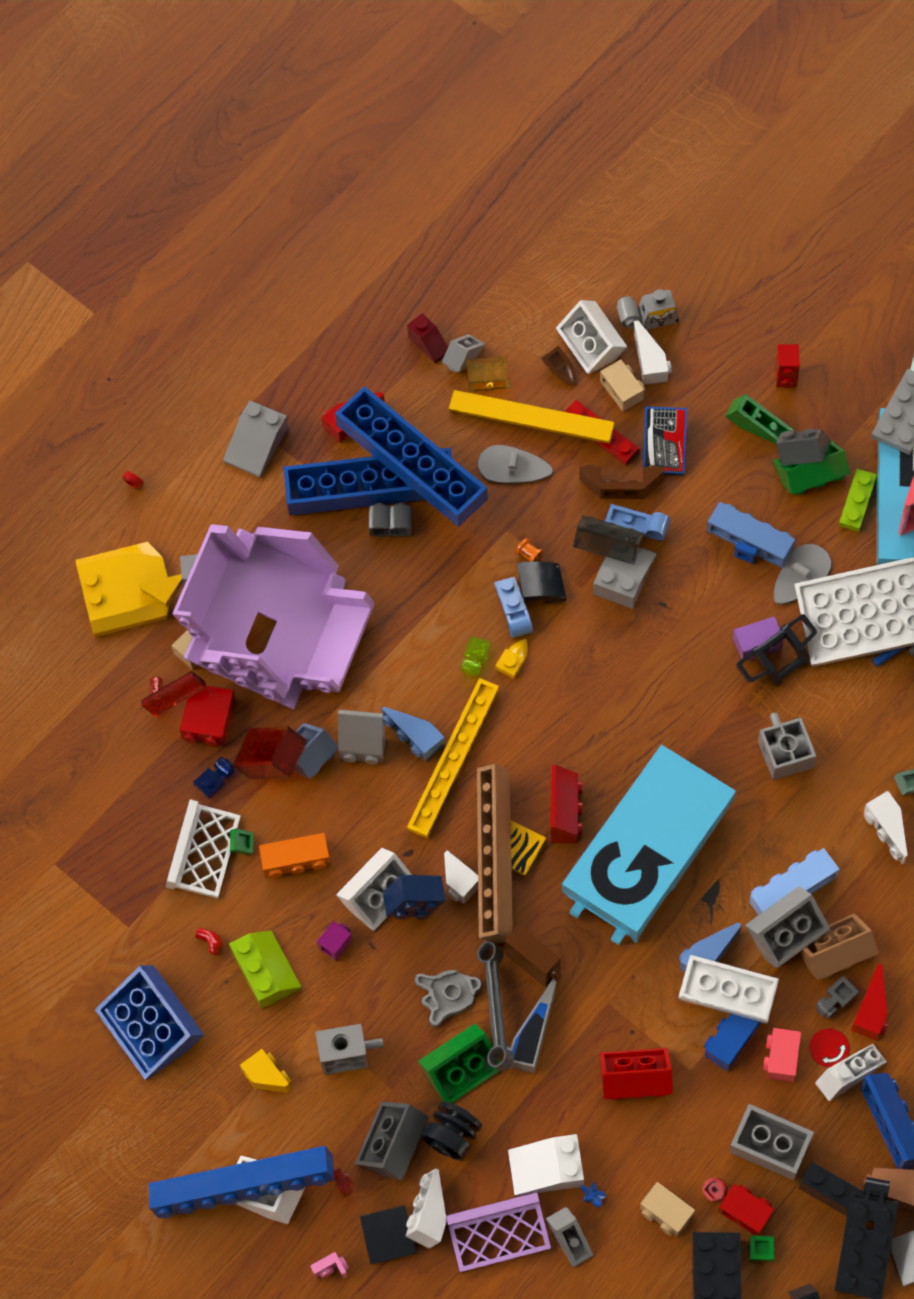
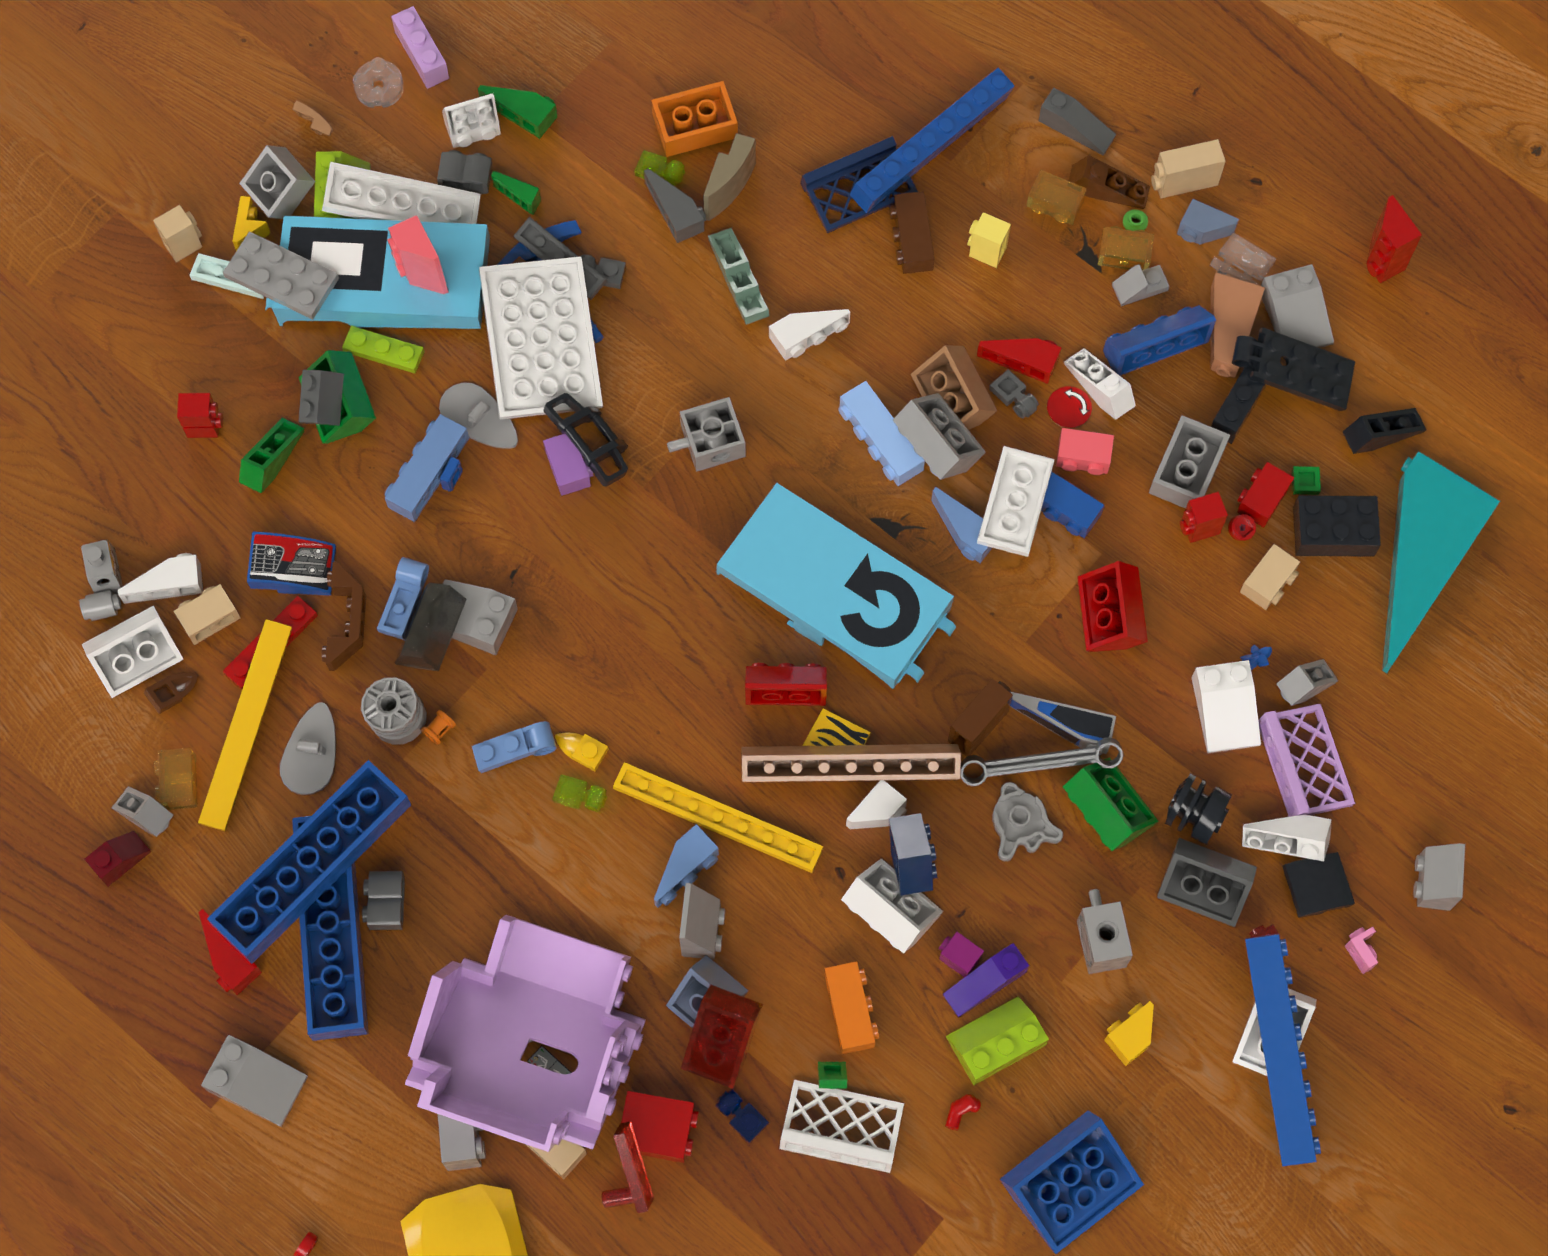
camera: 95 degrees left, 5 degrees up
yellow slope [139,574,183,607] -> none
black slope [517,561,566,604] -> none
none -> light grey wheel [361,677,427,745]
none -> light grey sticker [527,1045,572,1075]
none -> dark purple slope [943,943,1029,1018]
none -> red brick [1180,491,1228,543]

